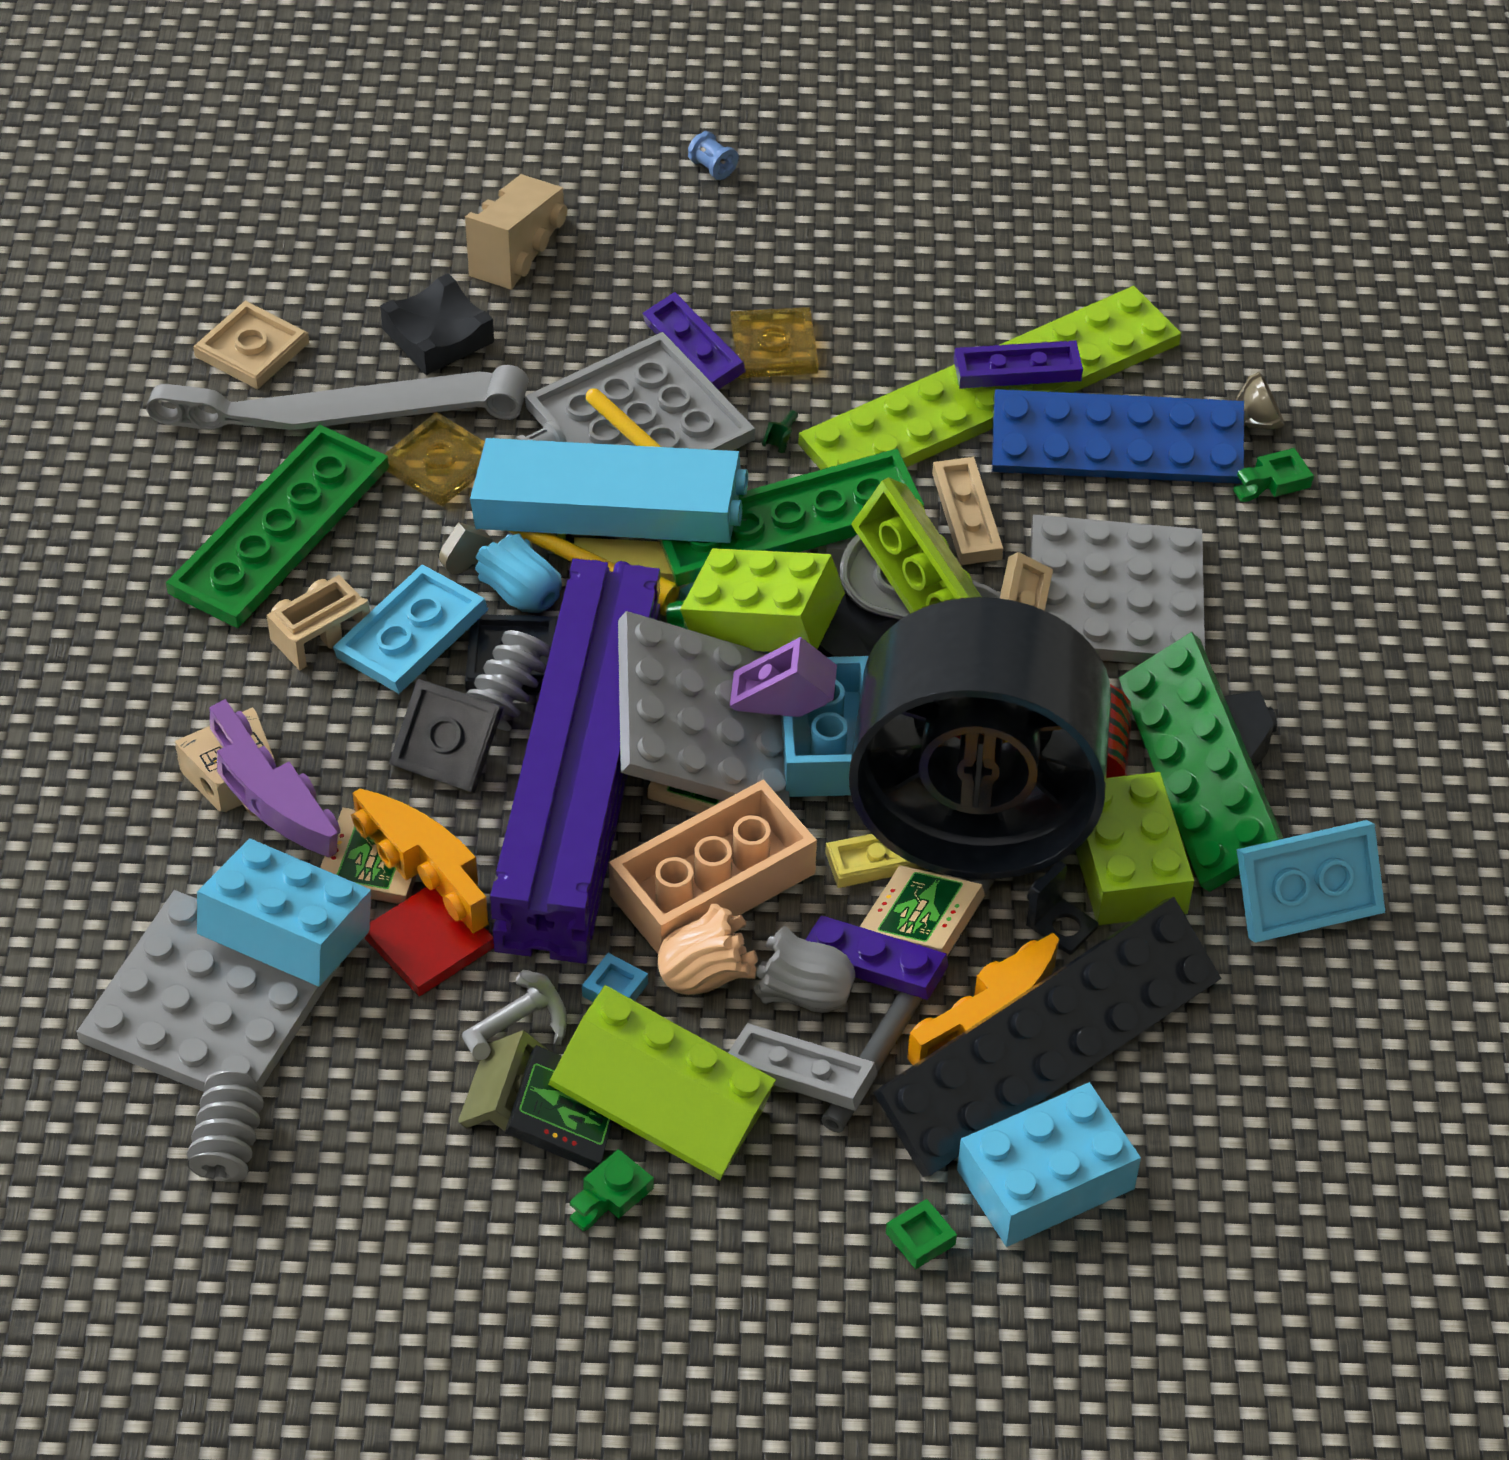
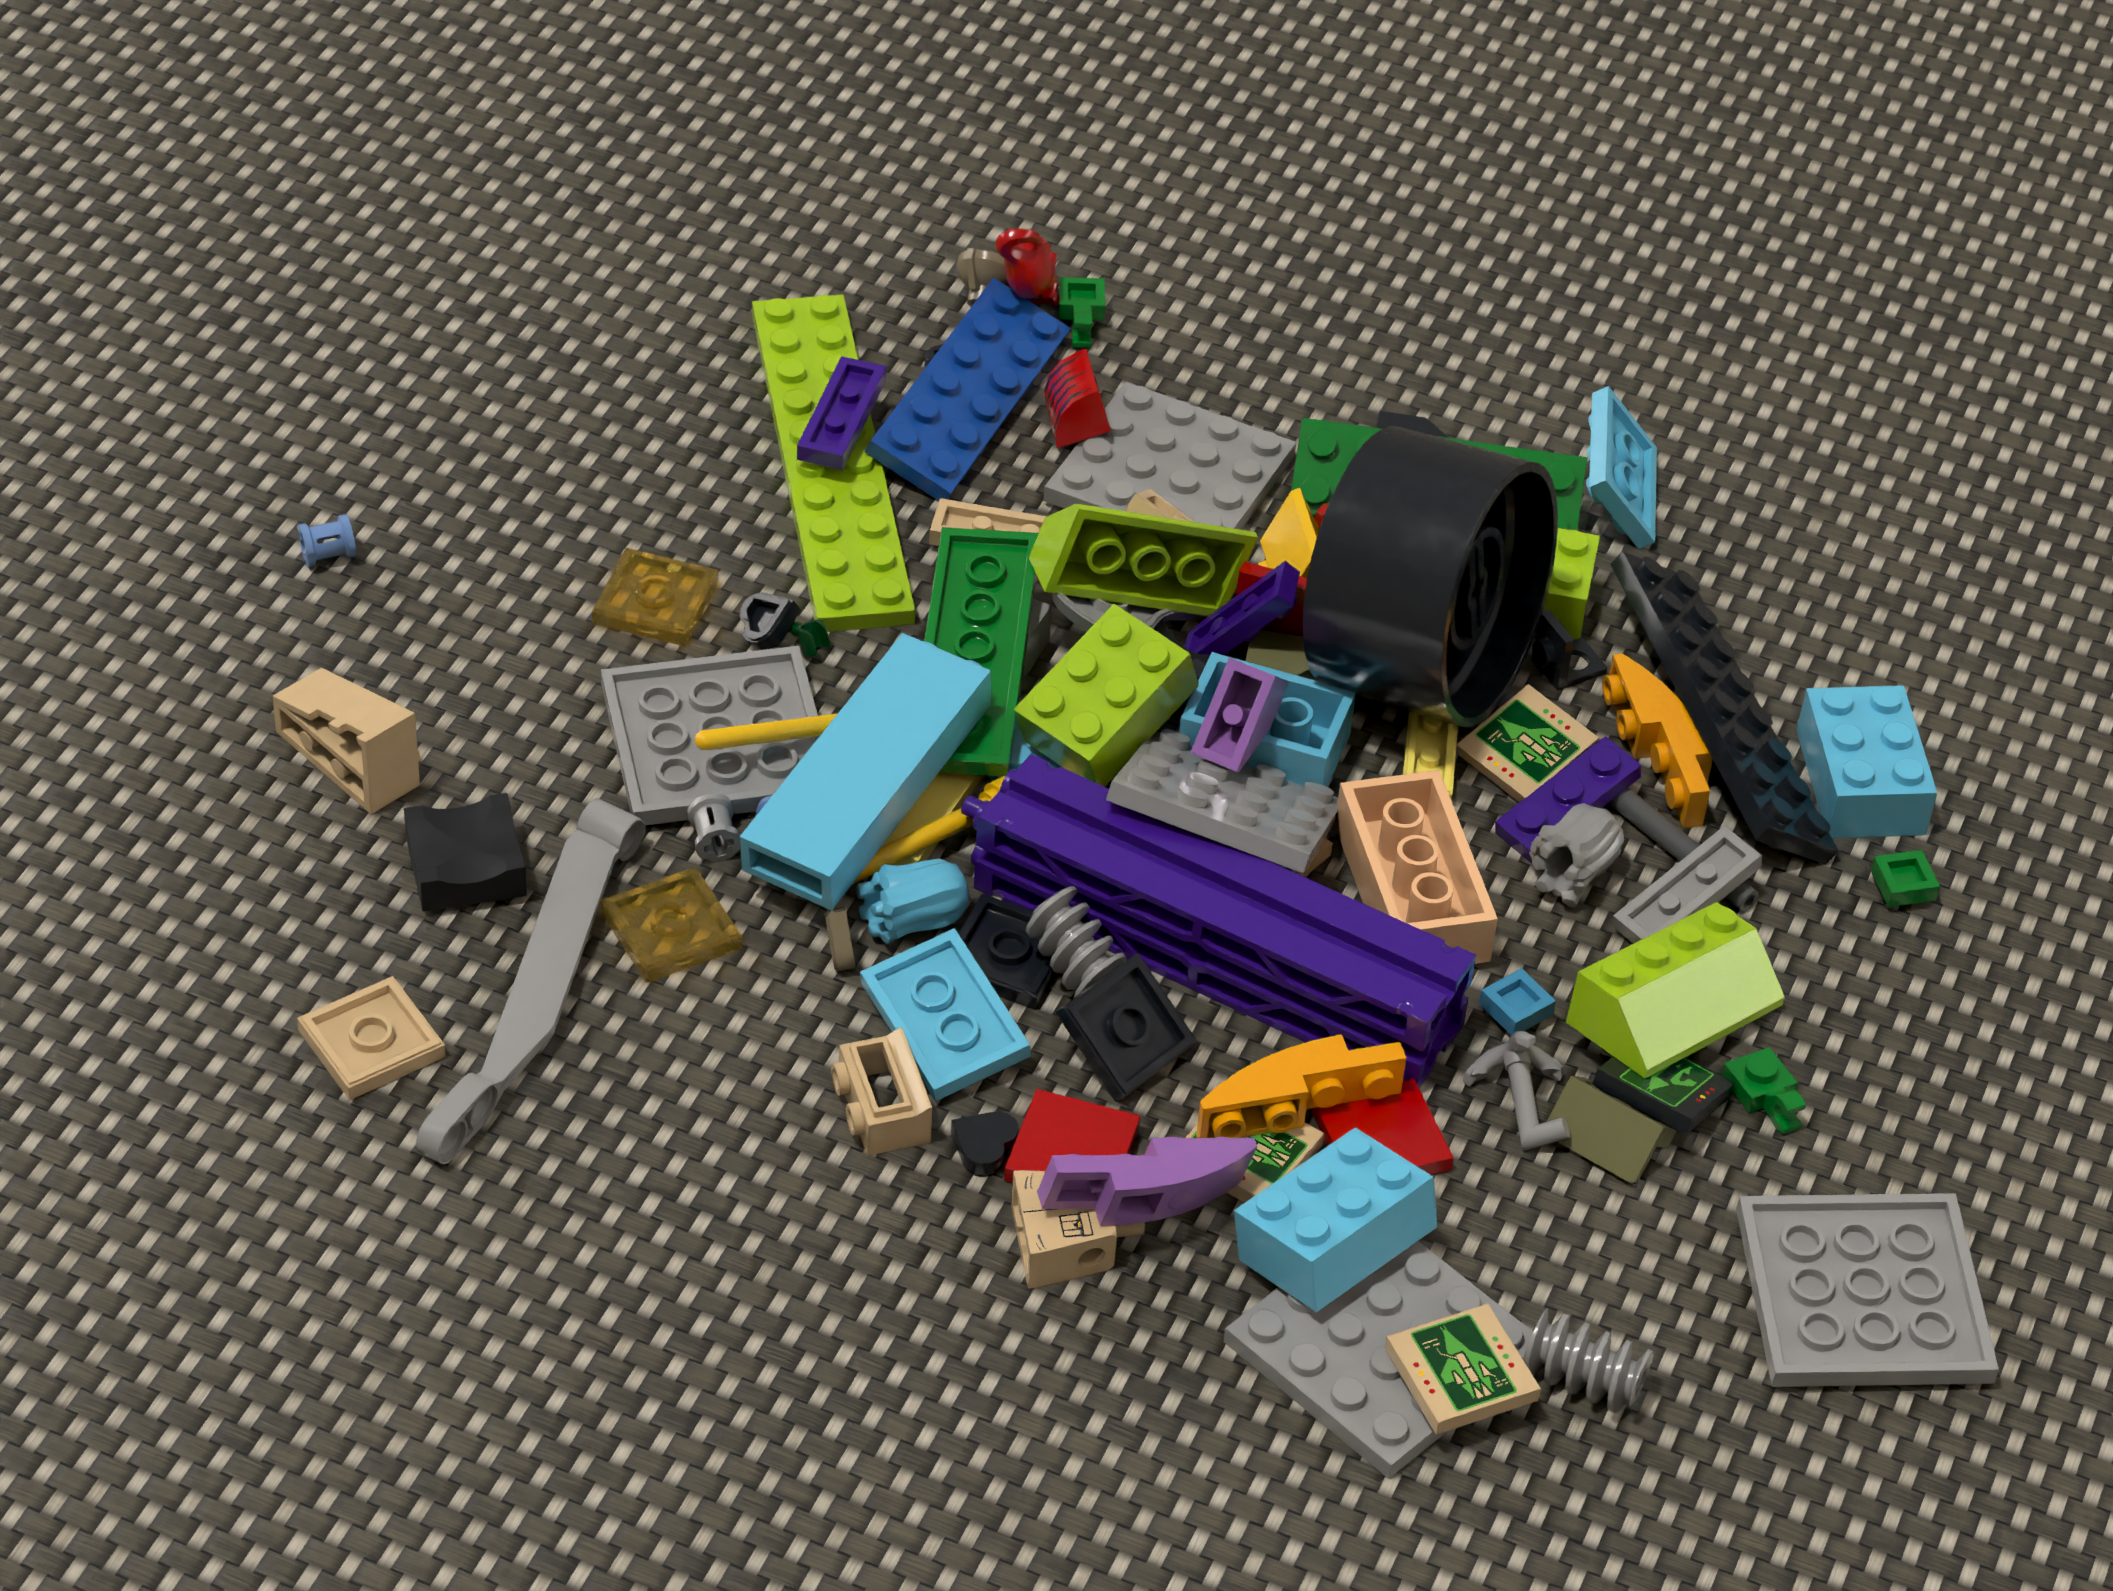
camera: 70 degrees left, 5 degrees down
green plate [166,424,389,629] -> none
dark purple plate [642,292,746,390] -> none
light nougat piece [658,904,758,995] -> none
none -> black tile [740,592,801,651]
none -> black tile [951,1111,1019,1176]
none -> red animal [995,229,1059,307]
none -> red tile [1004,1089,1141,1183]
none -> red brick [1044,349,1111,448]
none -> tile [1385,1303,1541,1435]
none -> light grey plate [1736,1193,1999,1387]

